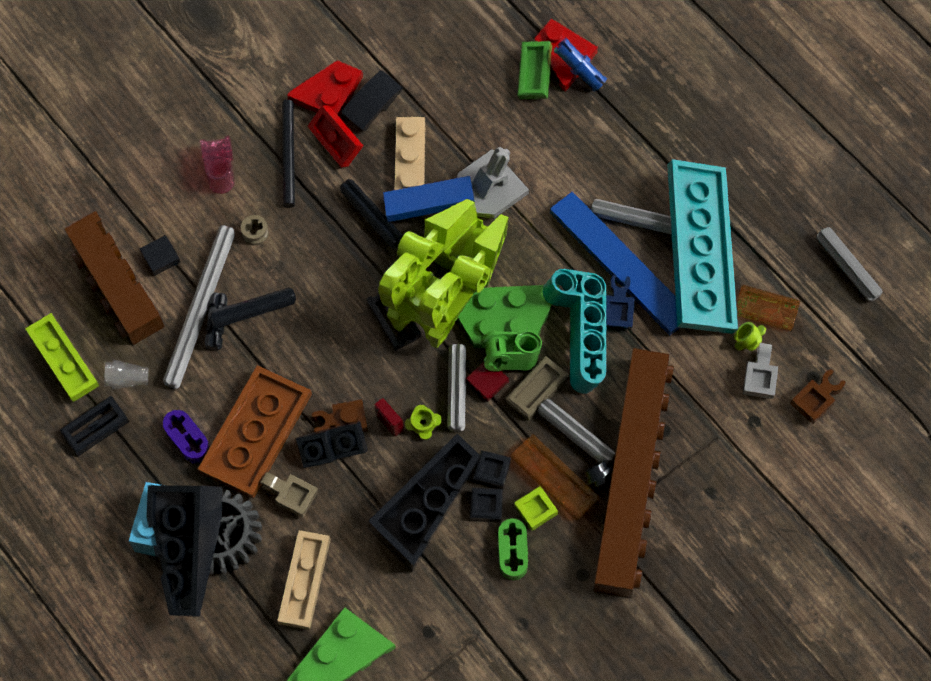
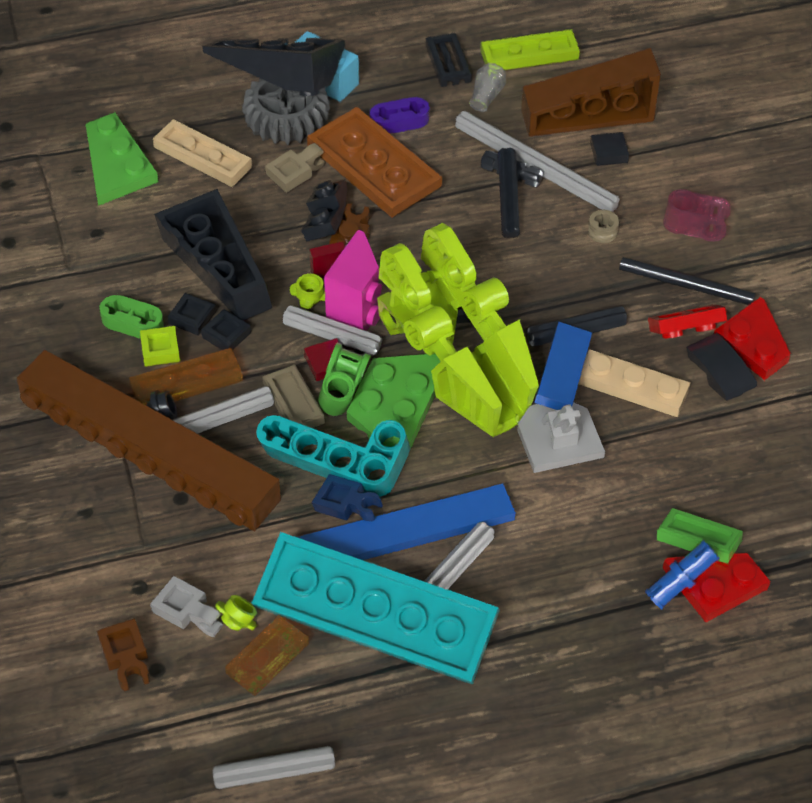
camera: 110 degrees right, 15 degrees down
none -> dark pink slope [324,230,382,331]

